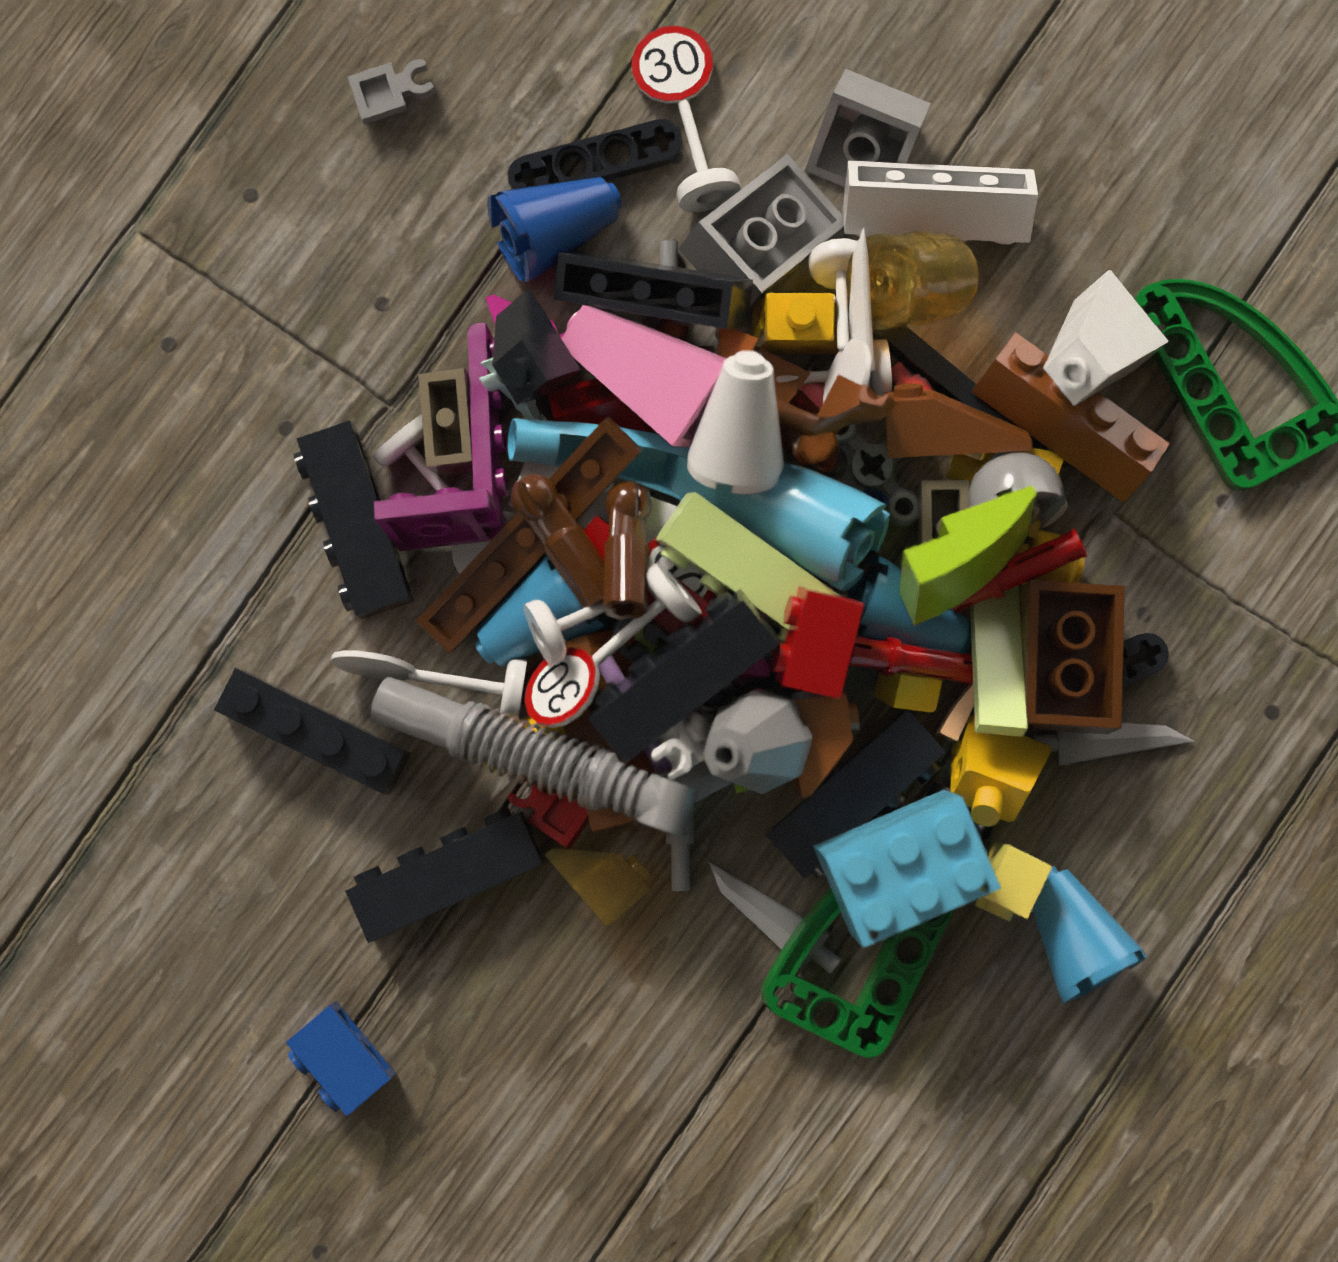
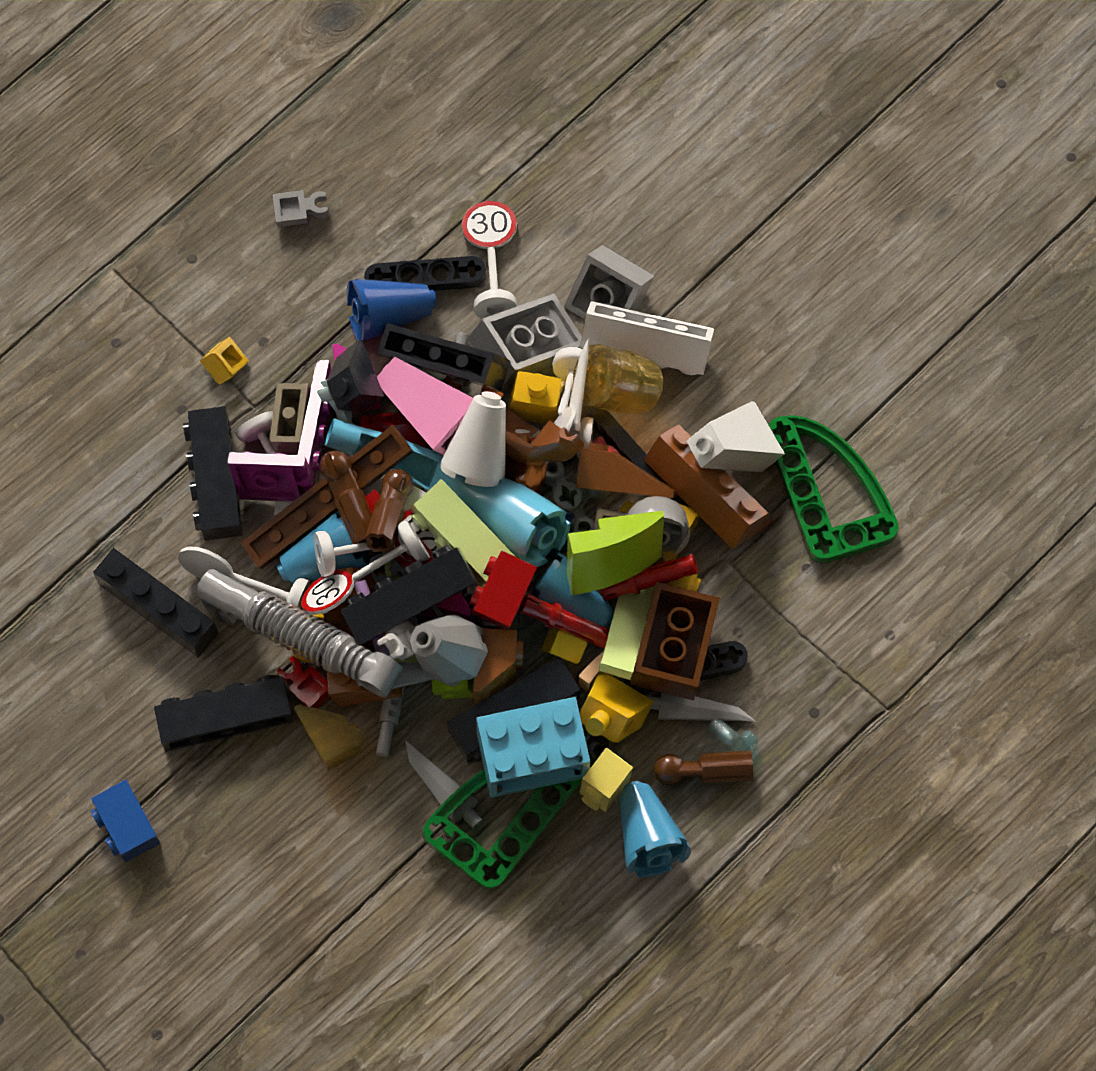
camera: 10 degrees right, 15 degrees down
none -> yellow slope [199,337,249,384]
none -> reddish brown piece [654,751,753,786]
none -> clear light blue arm [709,718,758,751]

